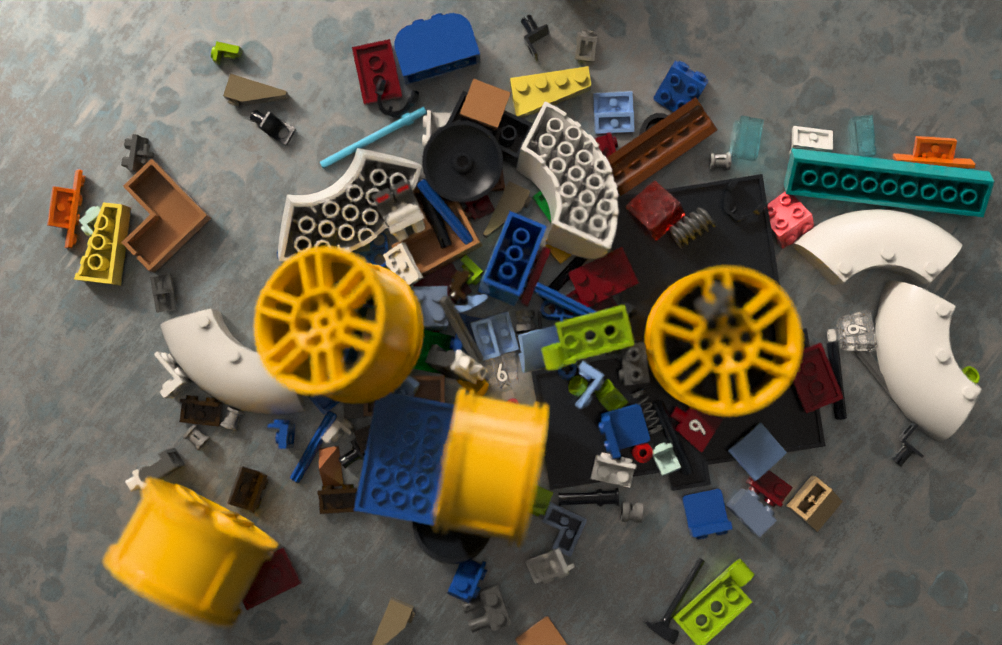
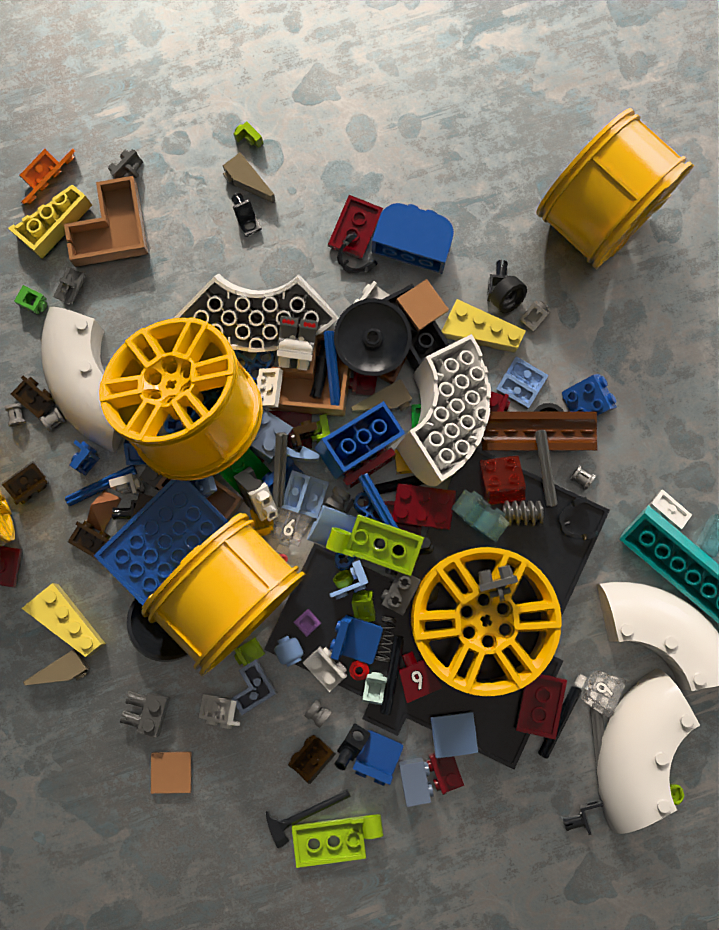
camera: 35 degrees right, 5 degrees down
light aqua bracket [79,206,101,236] -> none
white bracket [154,352,192,398] -> none
medium azure bar [320,106,427,169] -> none
blue bracket [447,560,487,603] -> none
black pin [559,488,619,507] -> none
clear light blue brick [729,115,764,161] -> none
coral bracket [767,192,814,249] -> none
tan slope [786,476,843,532] -> none
none -> bright green brick [14,285,47,315]
none -> light yellow wedge [21,583,106,657]
none -> light blue head [274,636,303,667]
none -> dark brown bracket [288,735,336,784]
none -> medium lavender tile [294,609,321,637]
none -> black bracket [334,723,370,771]
none -> clear light blue brick [451,490,509,542]
none -> black tyre [490,276,527,313]
none -> dark grey axle [535,430,557,507]

